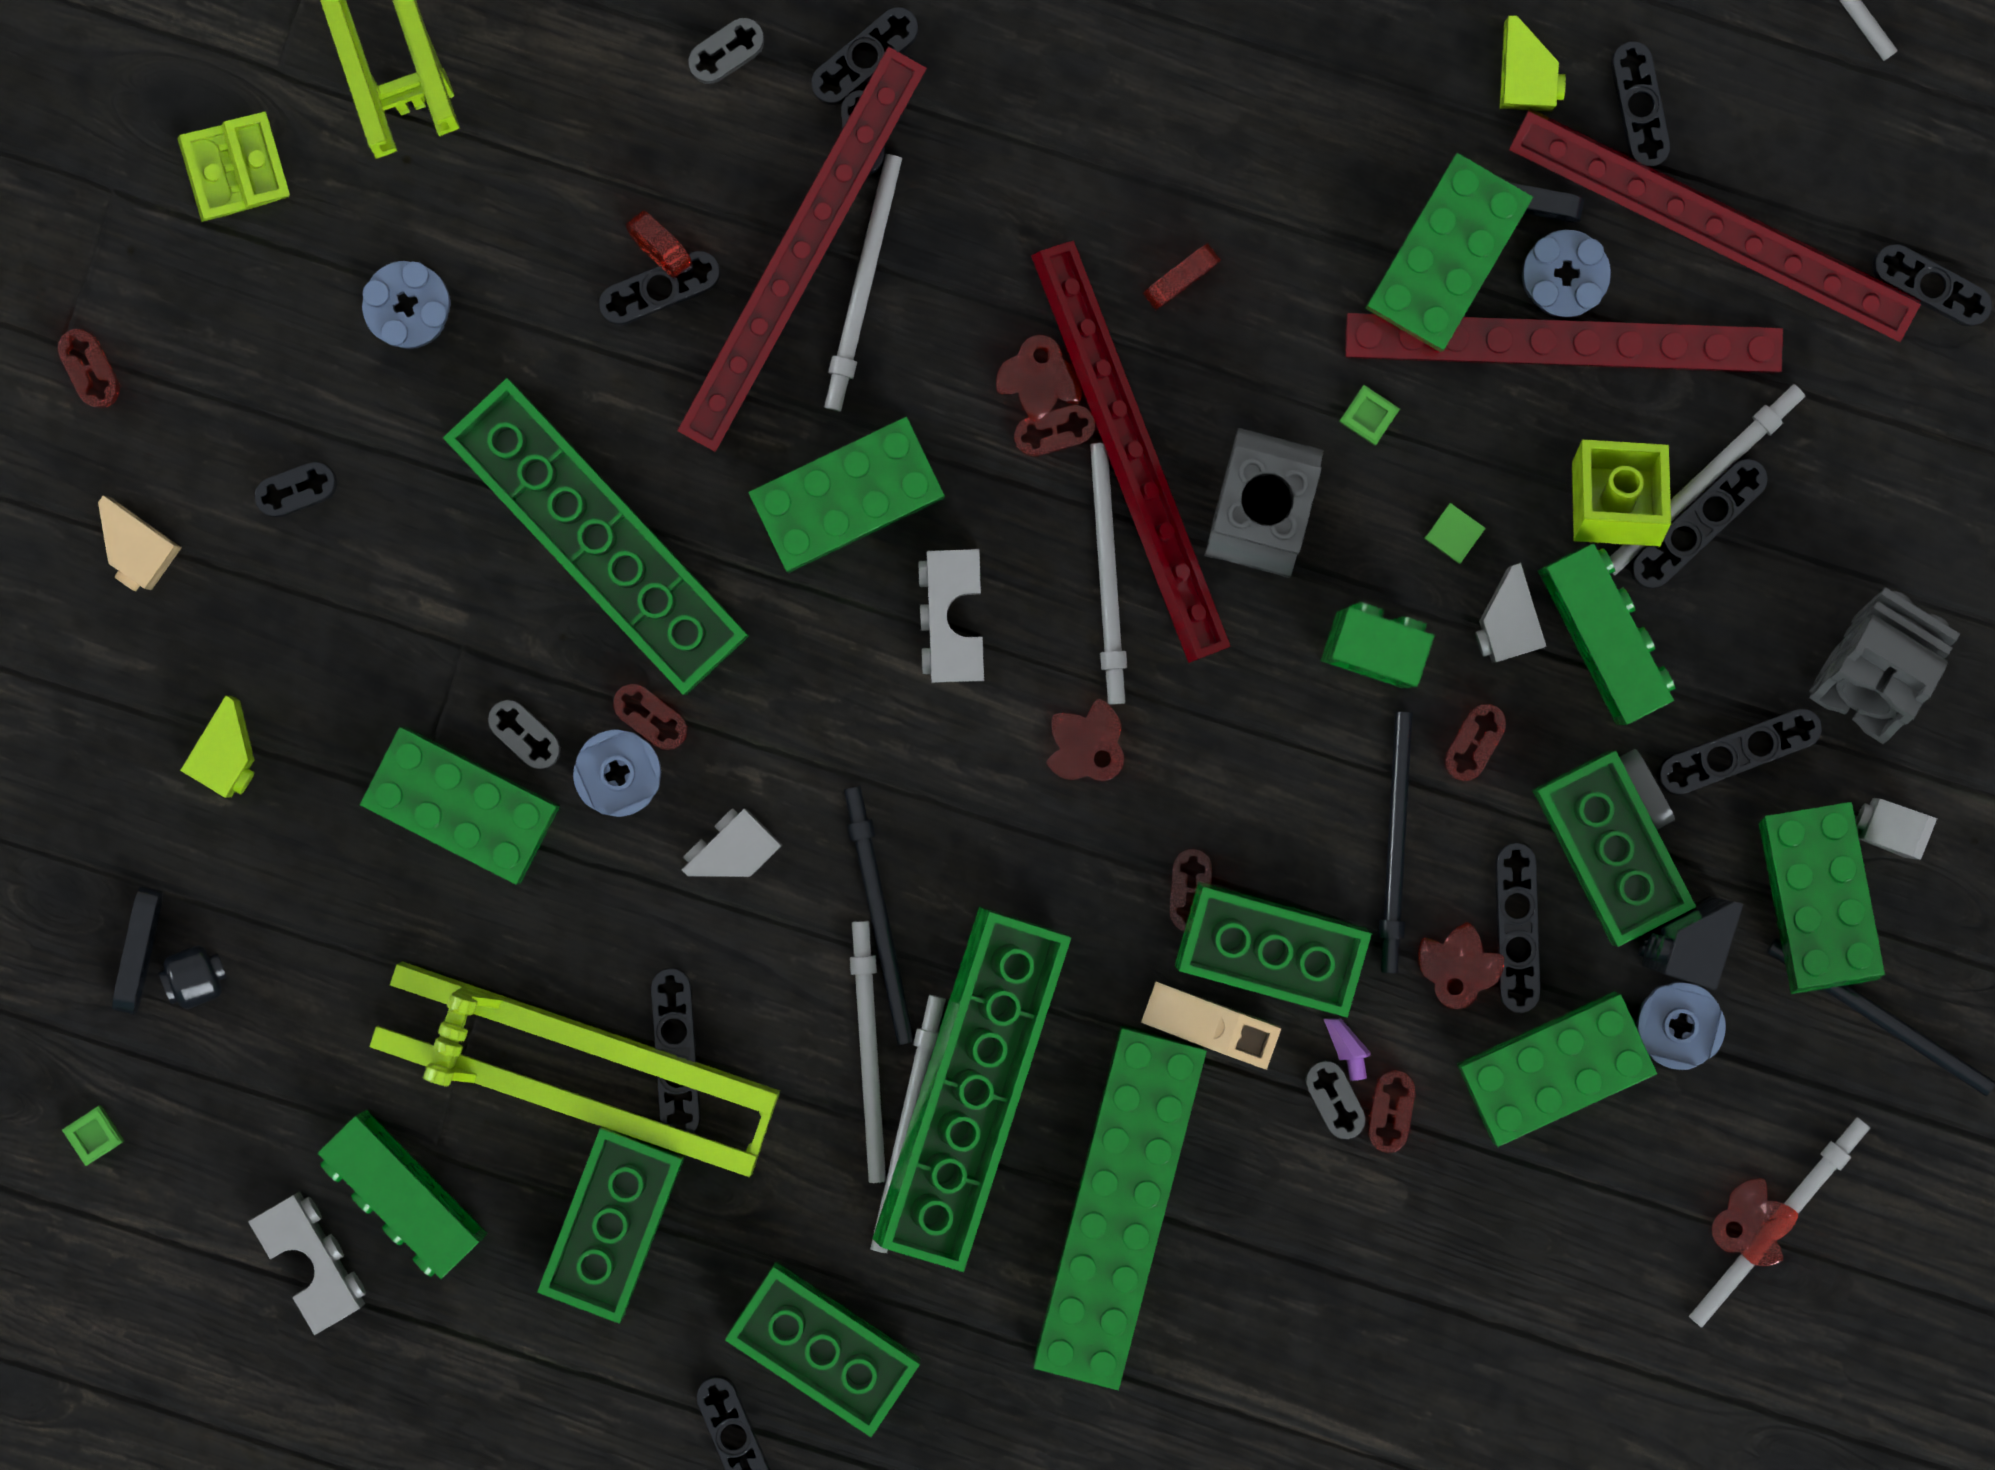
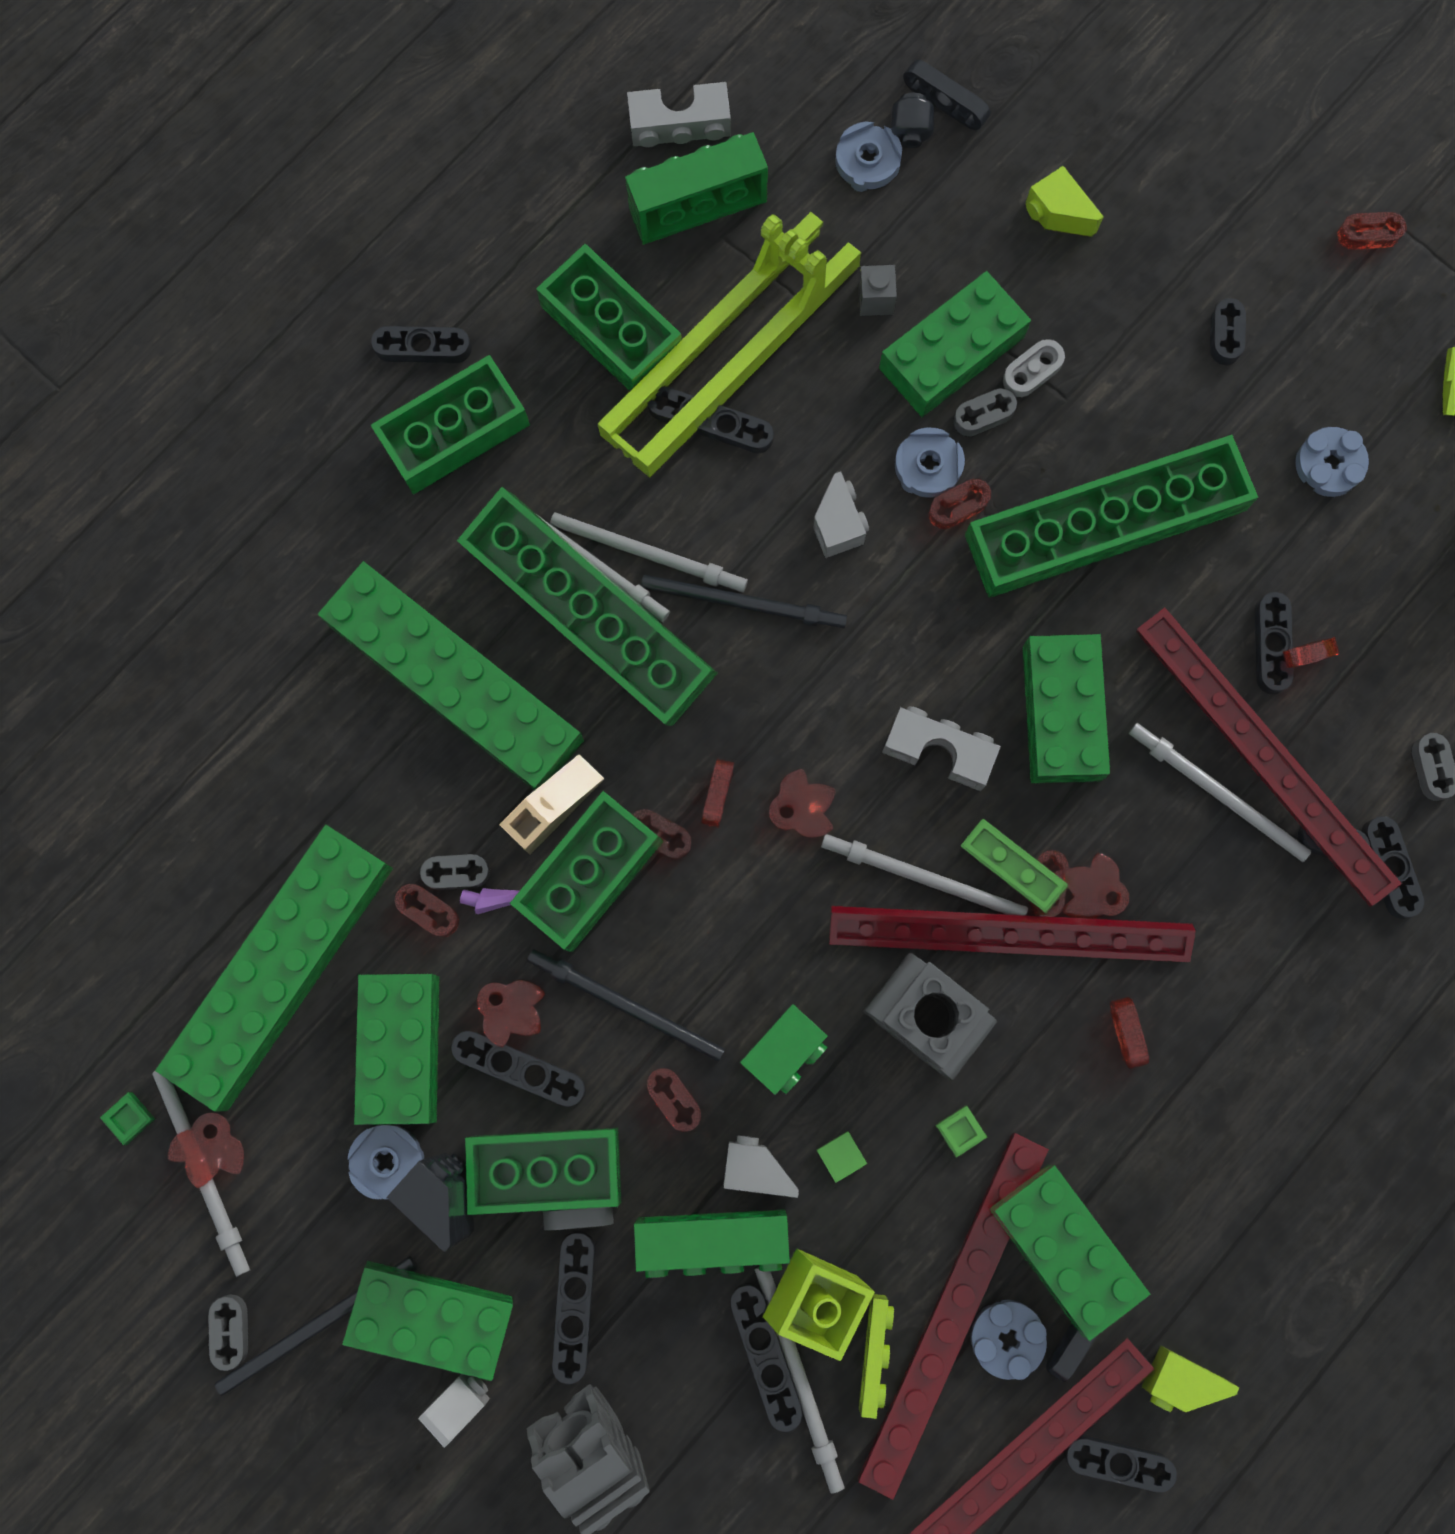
camera: 115 degrees right, 10 degrees down
bright green tile [62,1105,124,1166] -> none
tan slope [98,495,182,592] -> none
none -> green tile [100,1092,155,1145]
none -> green brick [155,825,393,1112]
none -> dark grey beam [208,1294,248,1371]
none -> clear red beam [701,759,735,828]
none -> sand blue plate [835,122,902,192]
none -> dark grey brick [858,265,897,316]
none -> lime plate [859,1294,894,1419]
none -> bright green tile [961,819,1069,914]
none -> light grey plate [1003,340,1065,397]

